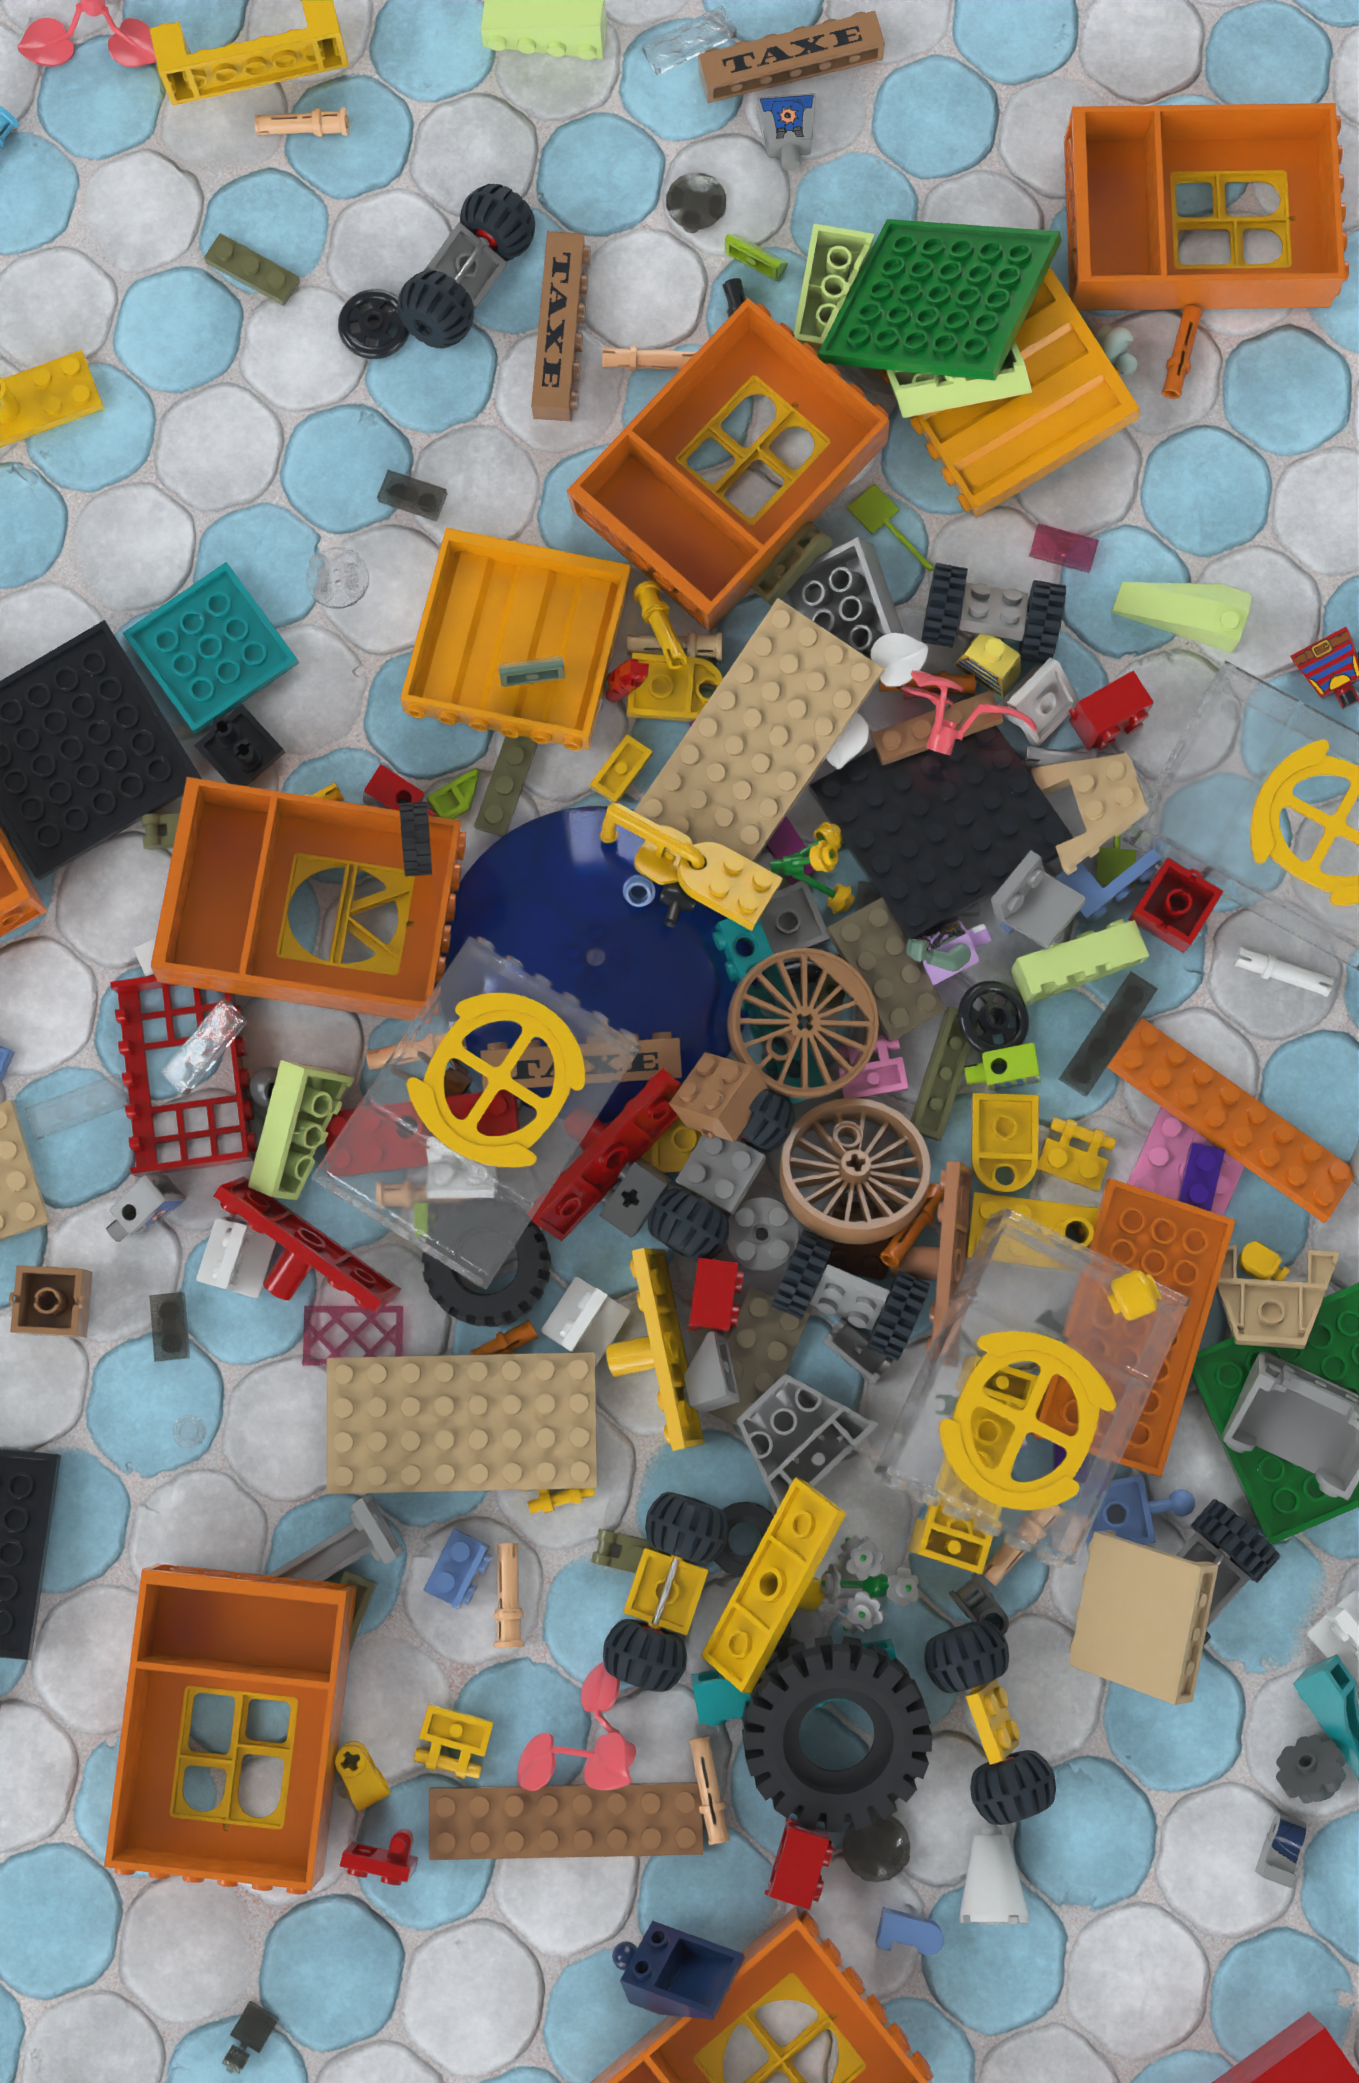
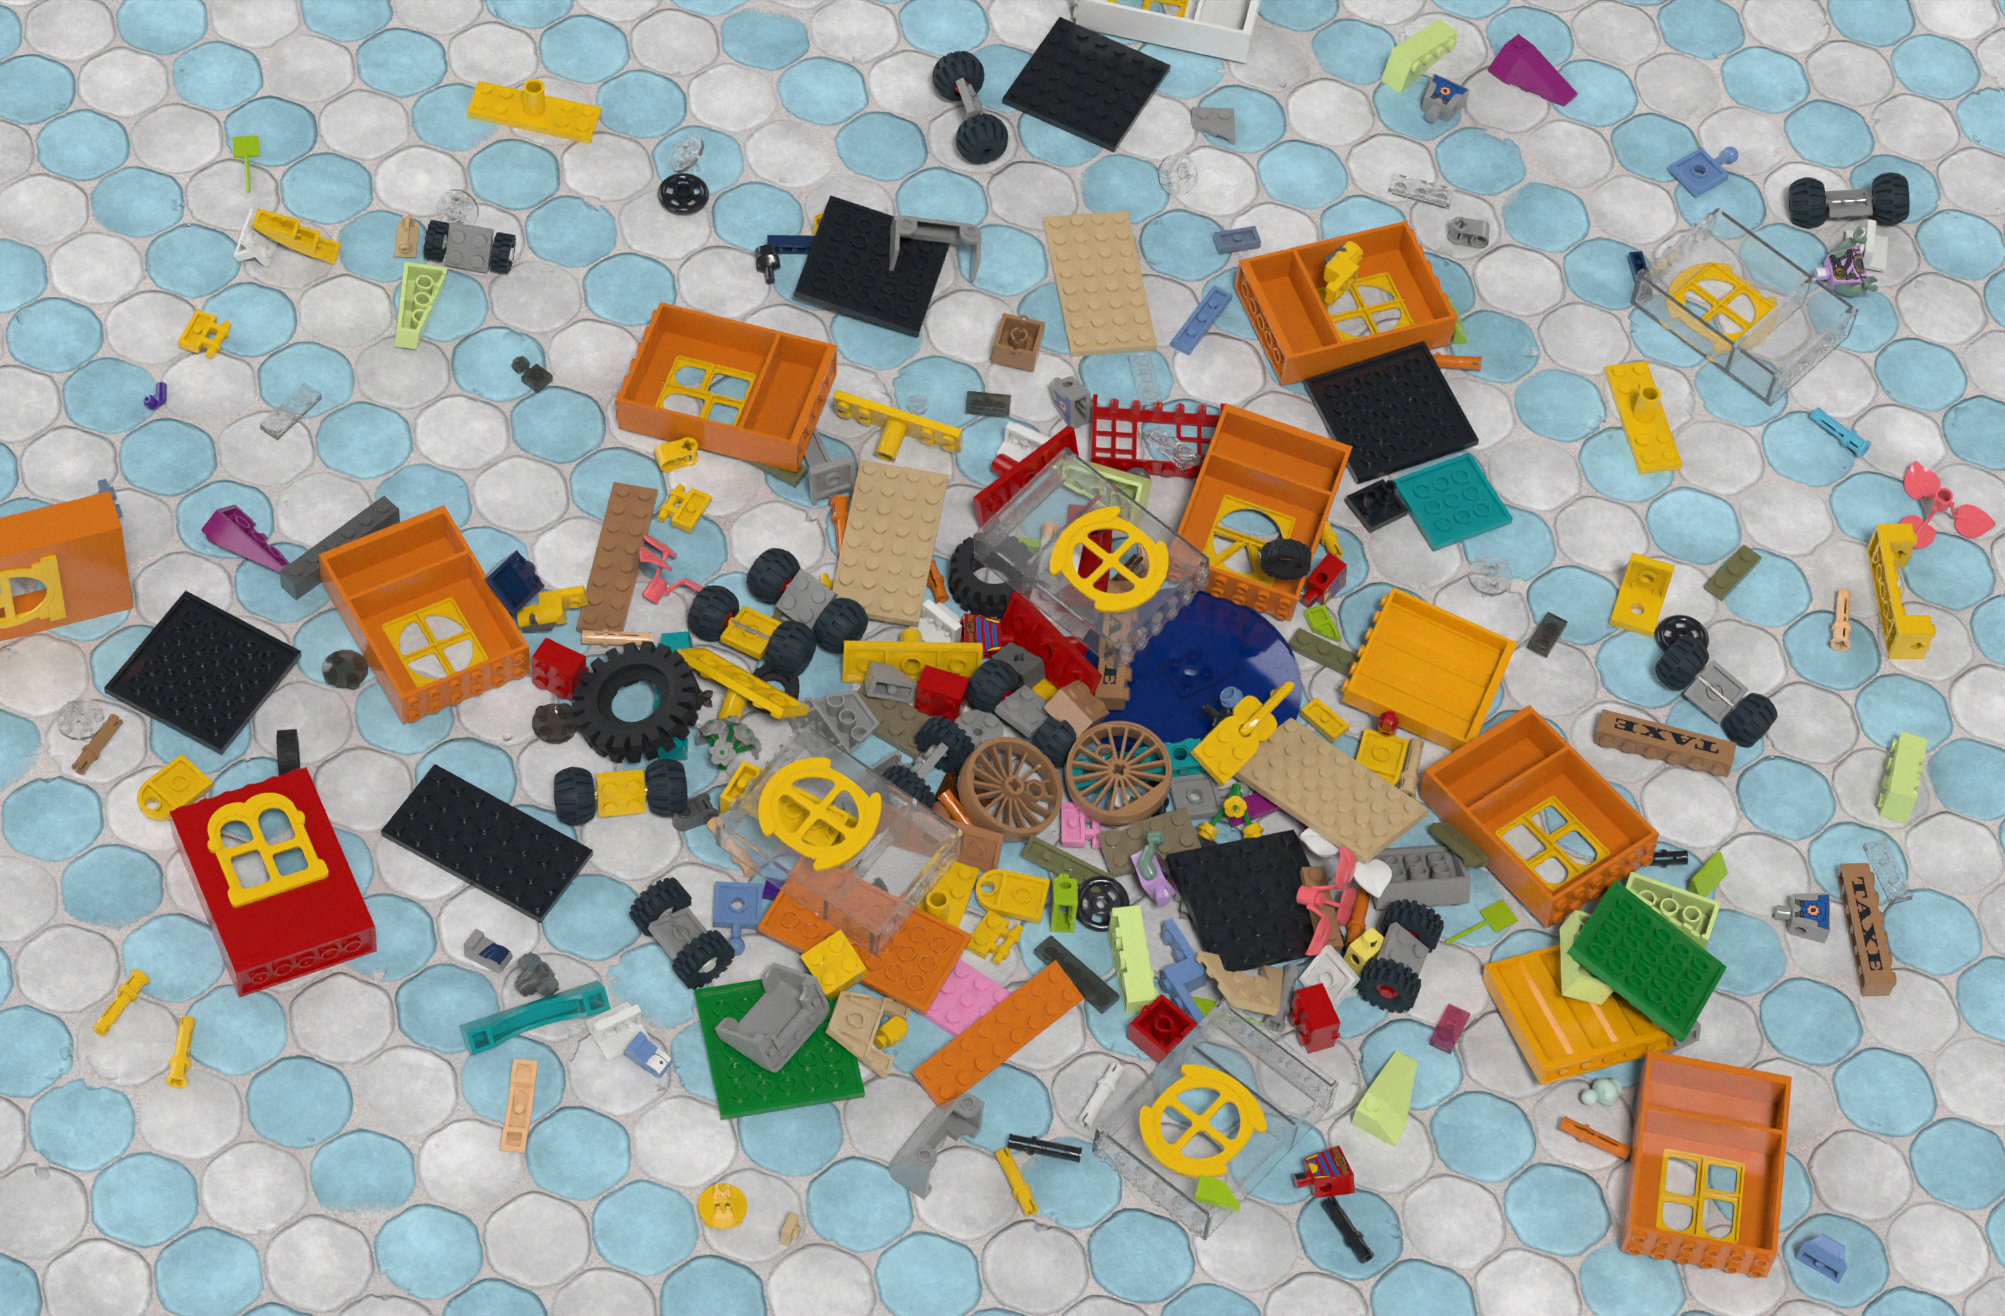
camera: 90 degrees right, 25 degrees down
clear pink window [302,1306,404,1366] -> none
red plate [340,1829,419,1886] -> none
medium blue bracket [423,1528,492,1609] -> none
light nougat pin [493,1543,524,1648] -> none
sand green slope [498,656,565,687] -> none
light nougat pin [602,346,696,371] -> none
yellow pin [632,581,688,669] -> none
clear smoke dish [666,173,726,233] -> none
medium blue leg [875,1907,944,1955] -> none
white cone [959,1828,1029,1924] -> none
light grey bracket [991,850,1086,949] -> none
tan panel [1069,1530,1219,1705] -> none
yellow head [1107,1270,1162,1321] -> none
dark purple plate [1177,1142,1225,1212] -> none
none -> black plate [381,764,593,923]
none -> yellow plate [517,585,589,633]
none -> black plate [747,548,868,654]
none -> yellow brick [800,929,870,1001]
none -> orange pin [829,495,850,559]
none -> yellow plate [833,390,963,462]
none -> torso [960,613,1013,660]
none -> yellow bracket [1609,553,1675,638]
none -> medium blue slope [1795,1234,1847,1284]

